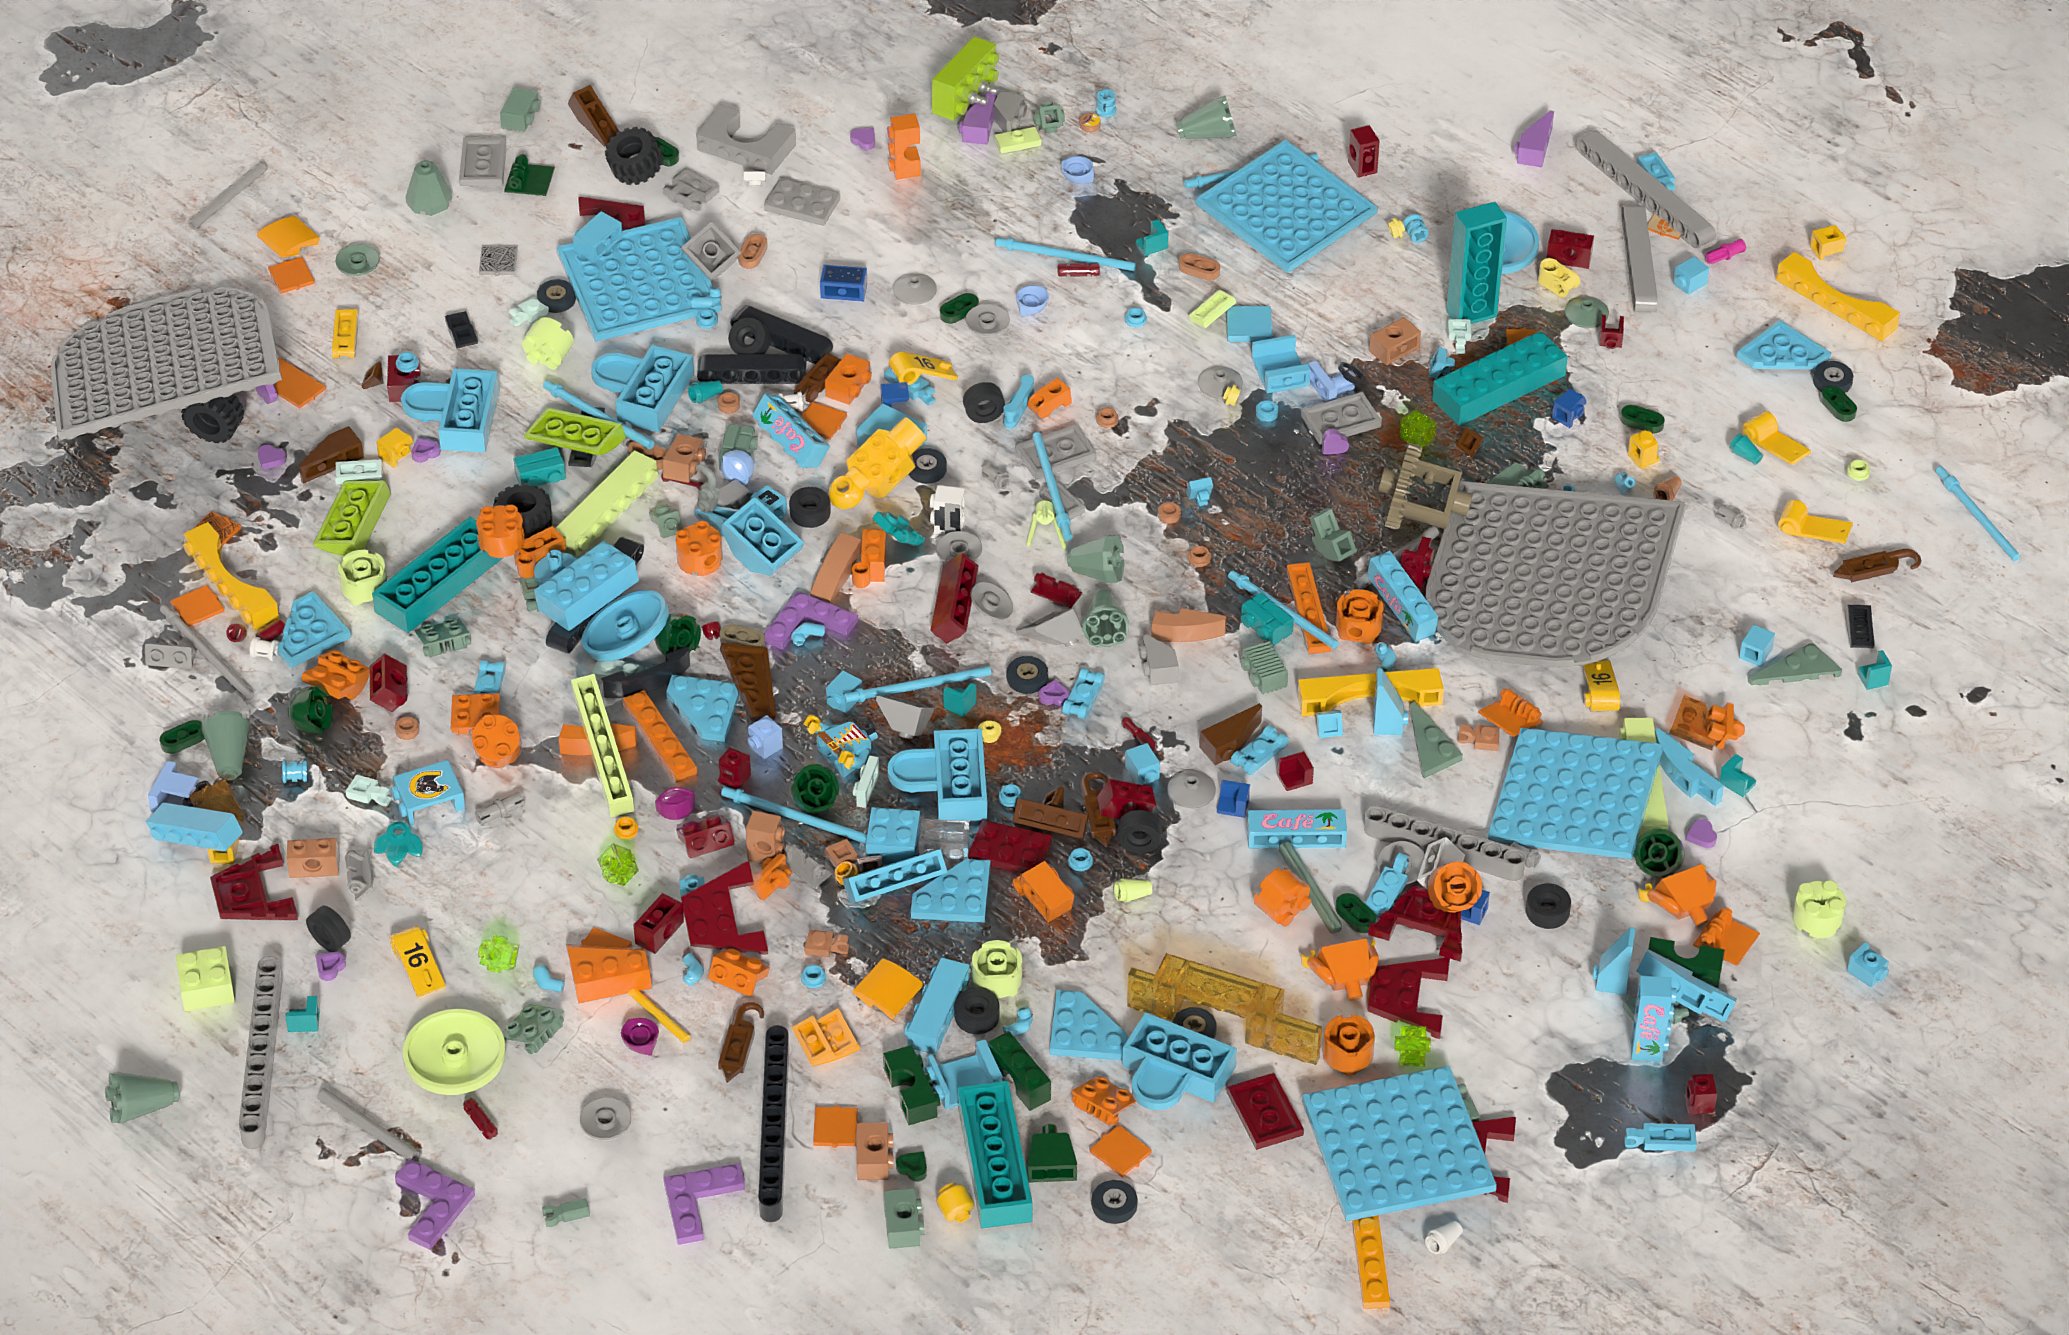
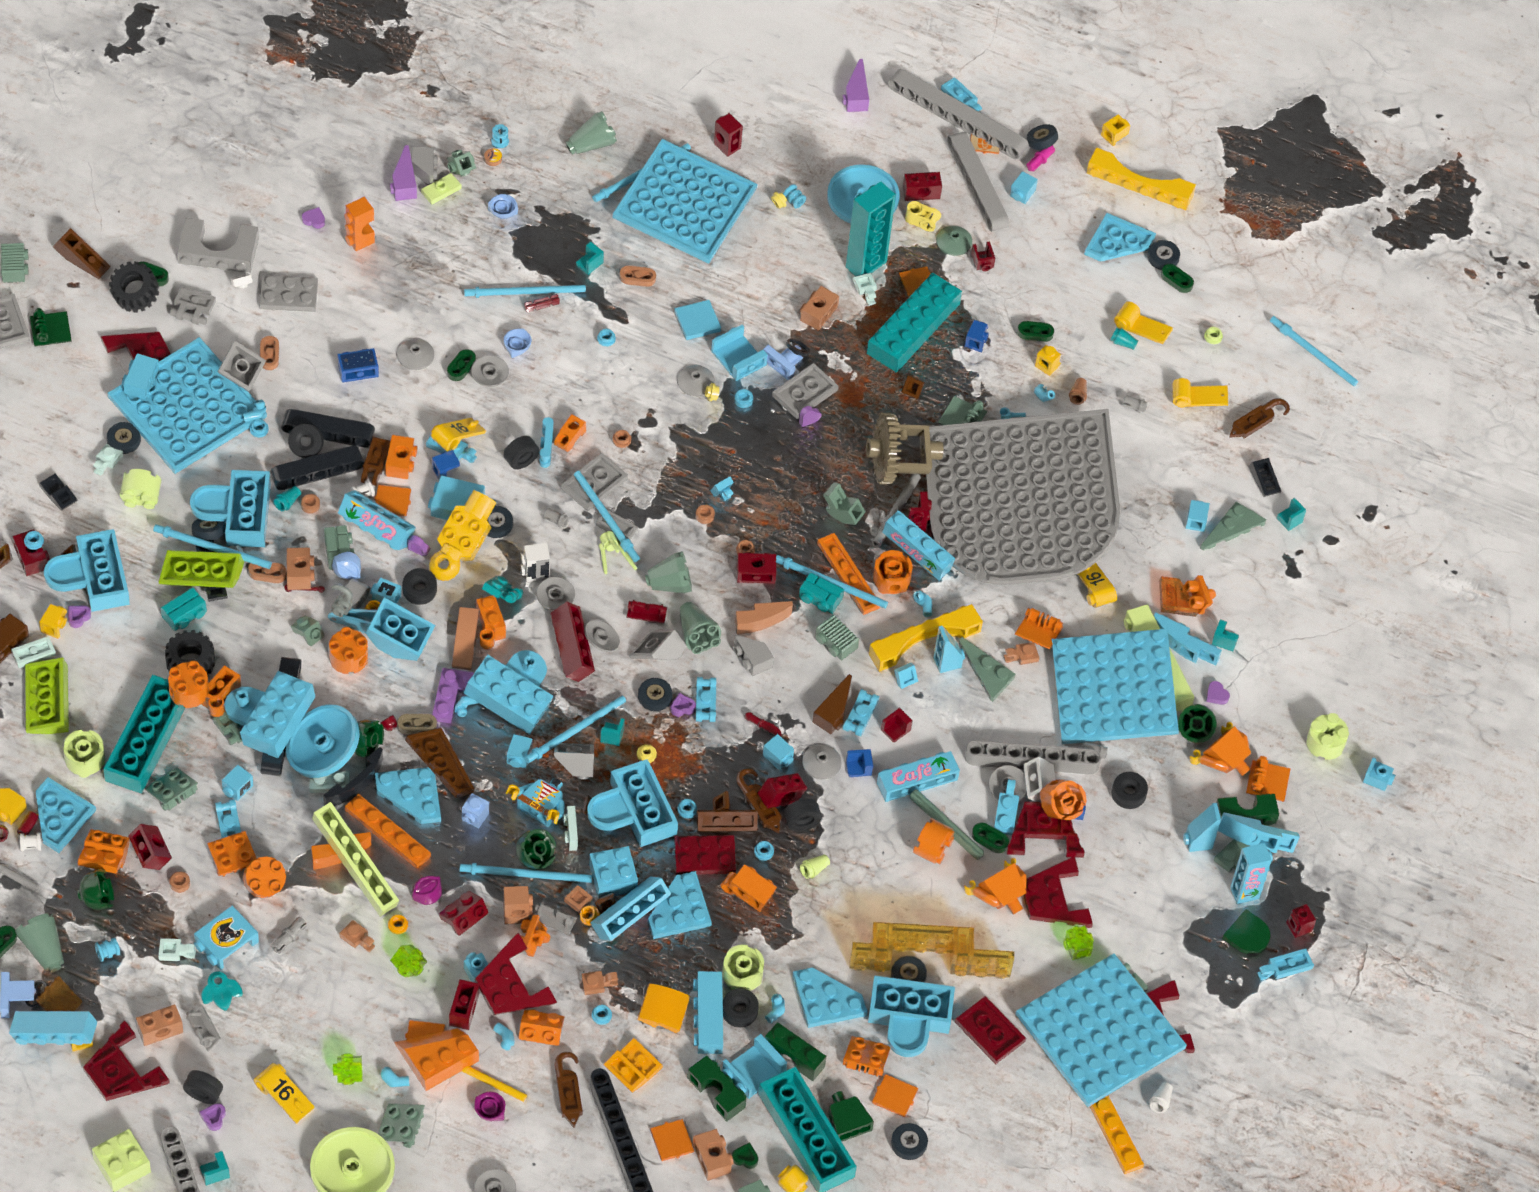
camera: 25 degrees left, 10 degrees up
light grey piece [479,245,518,276] -> none
yellowish green brick [555,450,658,558] -> none
dark red window [718,747,751,790] -> none
clear piece [919,819,970,859] -> none
lime piece [932,36,999,121] -> none
yellowish green plate [1189,290,1236,328] -> none
orange brick [1323,1015,1375,1076] -> none
clear neon green brick [1400,410,1436,448] -> none
medium azure tile [1429,347,1455,379] -> none
none -> black bush [192,518,226,541]
none -> medium azure brick [222,765,253,801]
none -> nougat plate [339,920,375,952]
none -> medium lavender tile [408,535,430,556]
none -> medium azure brick [464,650,554,735]
none -> dark red brick [737,552,776,584]
none -> black bush [1026,124,1058,150]
none -> dark green tile [1222,909,1271,954]

